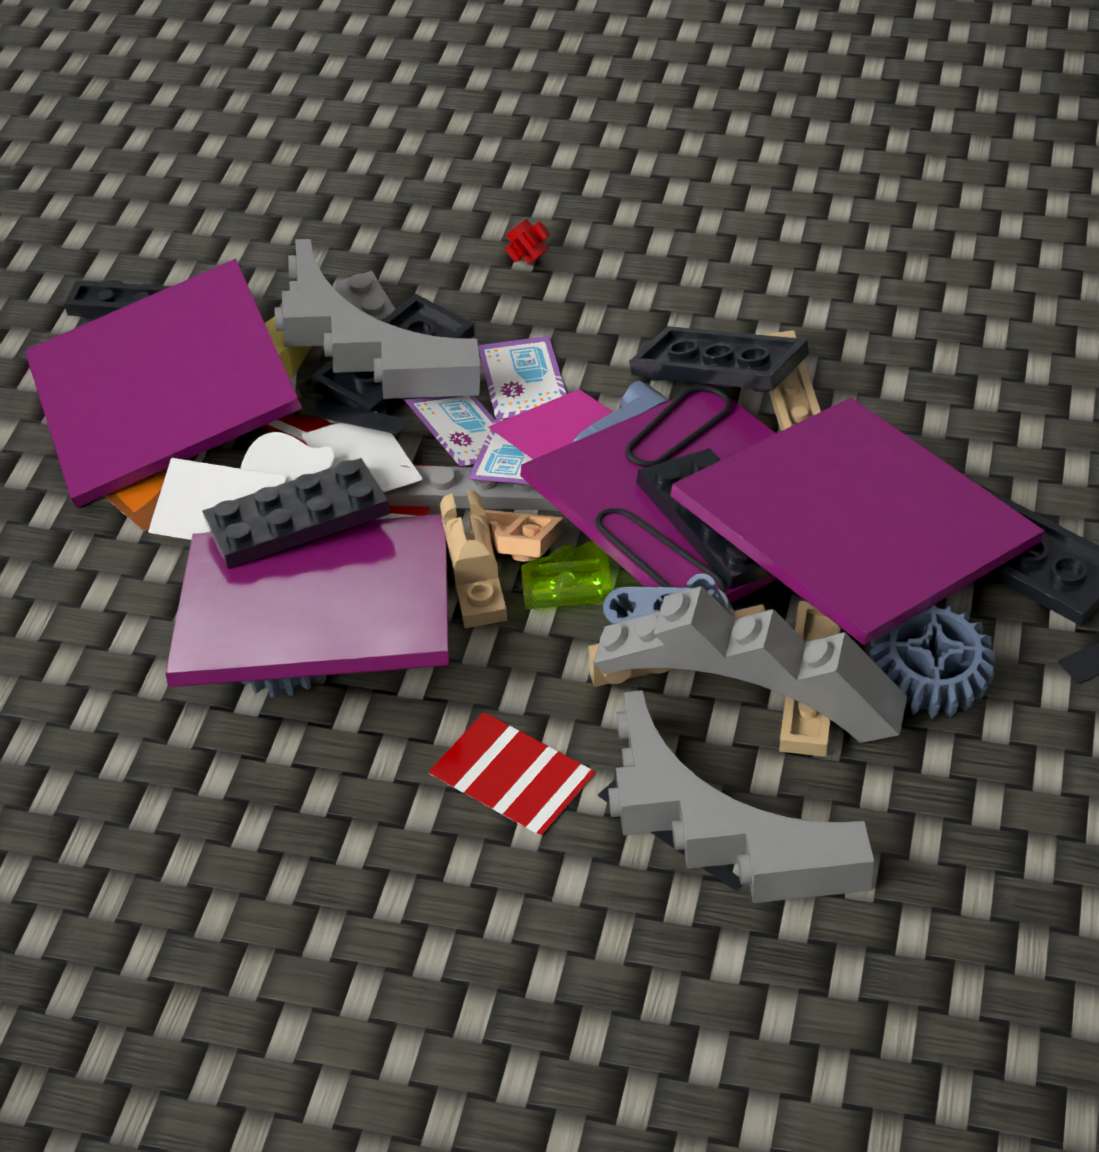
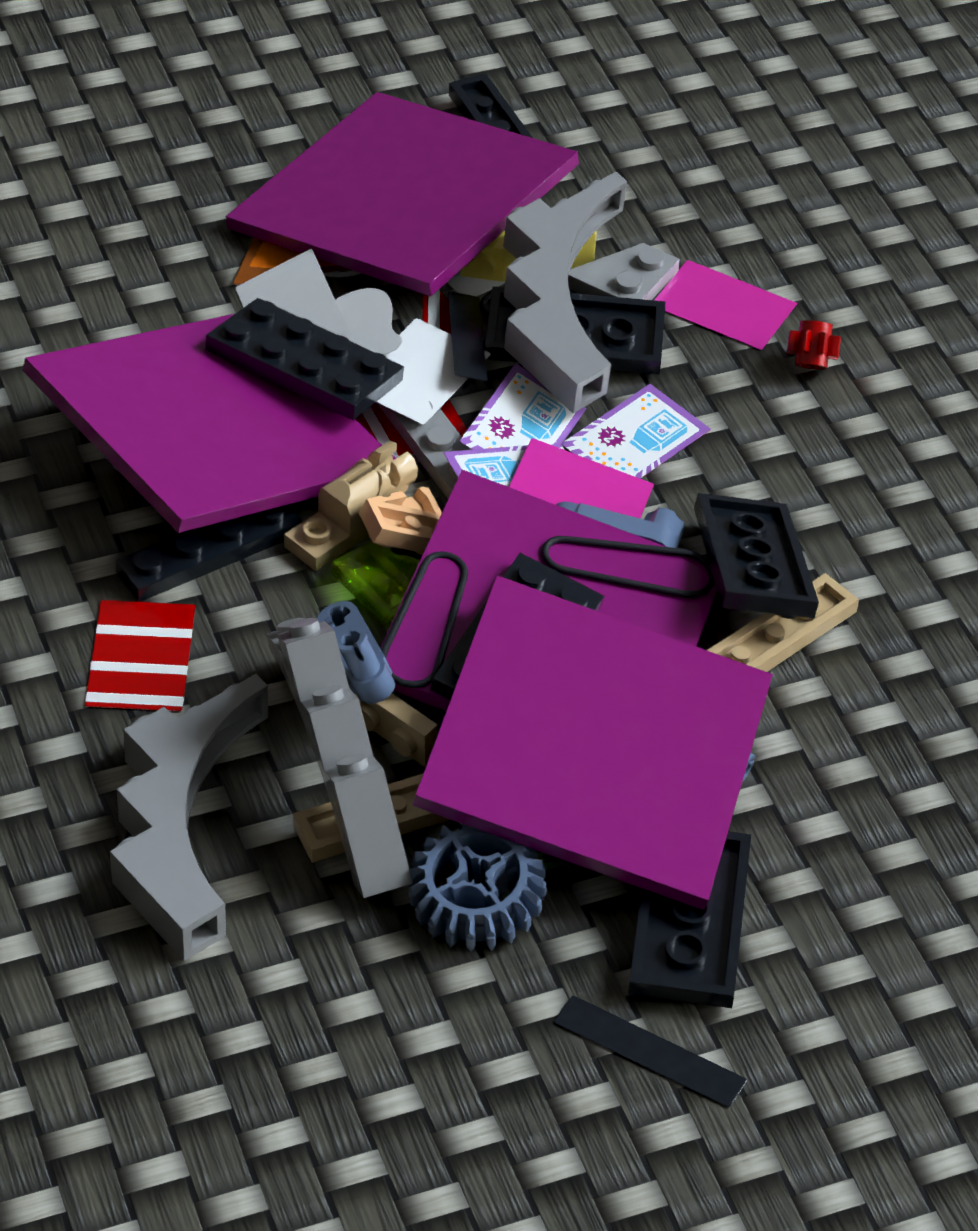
camera: 50 degrees right, 0 degrees up
none -> black plate [116,504,302,602]
none -> dark pink sticker [655,260,798,350]

